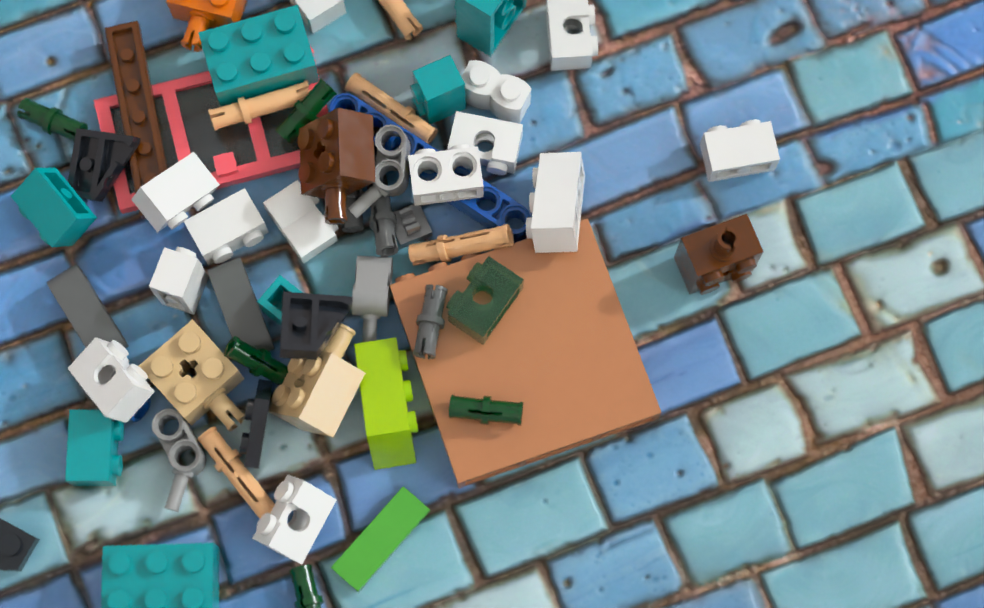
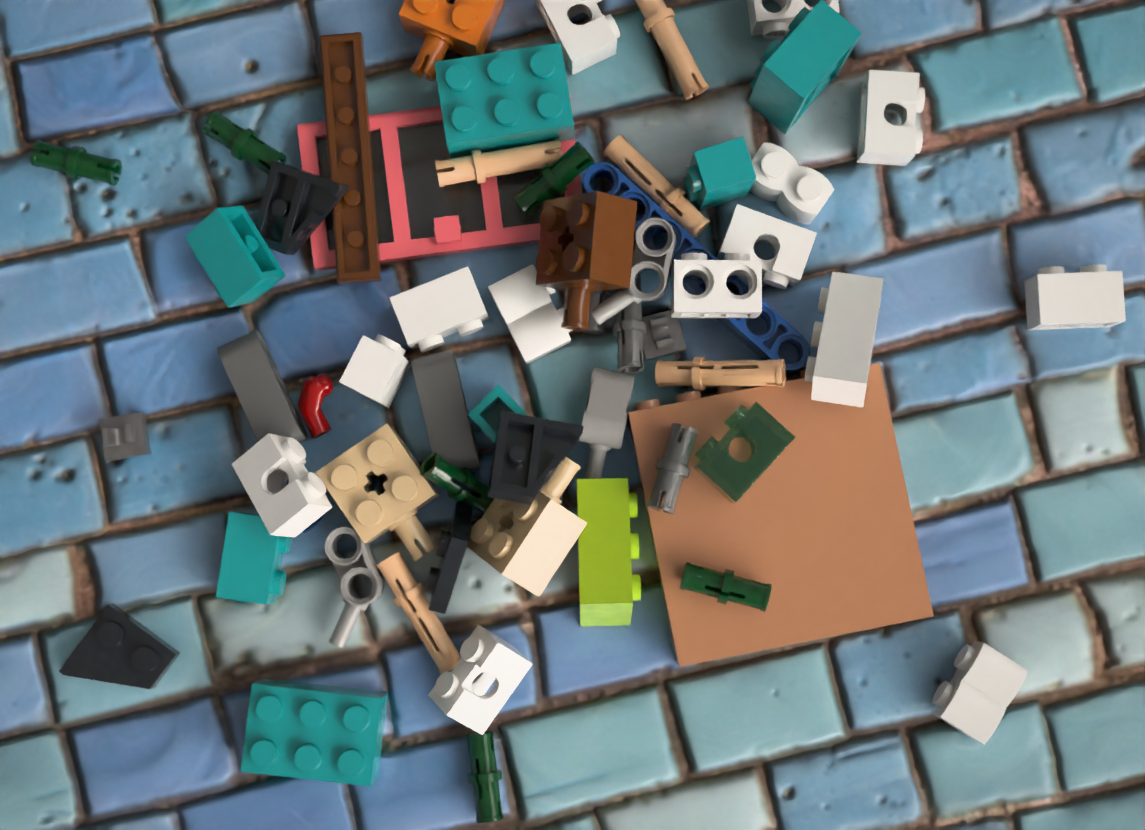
camera: 10 degrees right, 10 degrees up
white brick [131,152,220,233] -> none
bright green tile [331,486,430,593] -> none
reddish brown brick [674,214,764,295] -> none
none -> red arm [297,374,333,439]
none -> white brick [932,641,1028,745]

